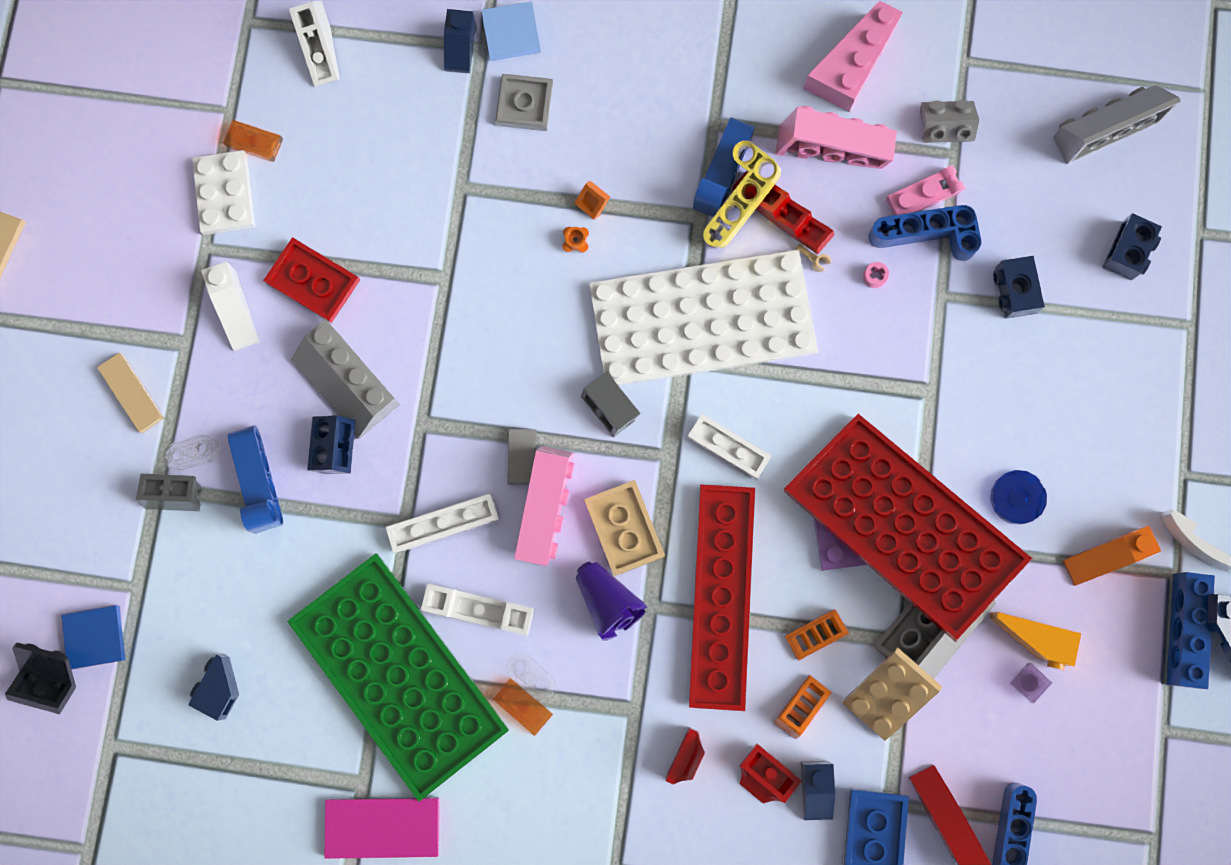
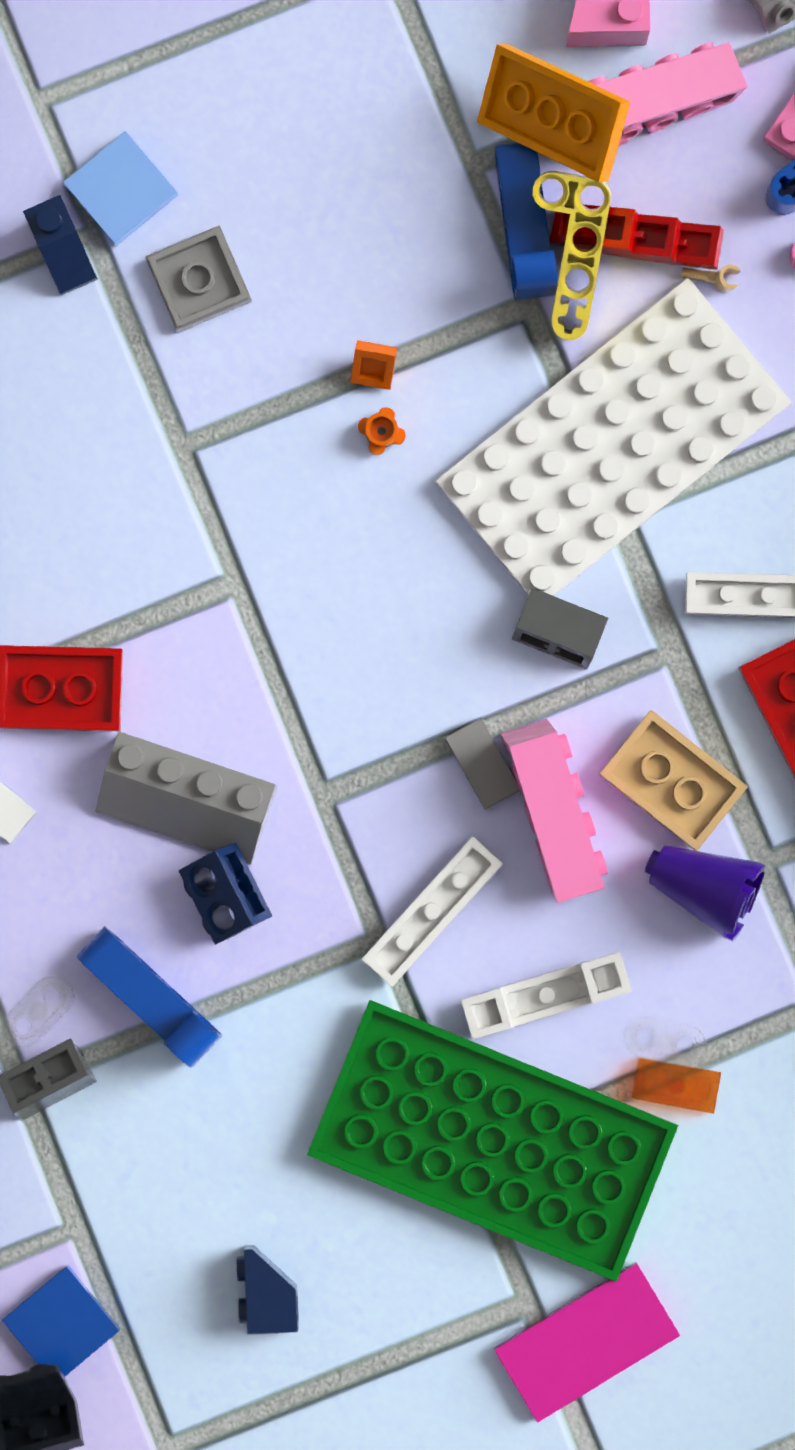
camera: 35 degrees left, 5 degrees up
none -> light orange plate [477,44,631,182]

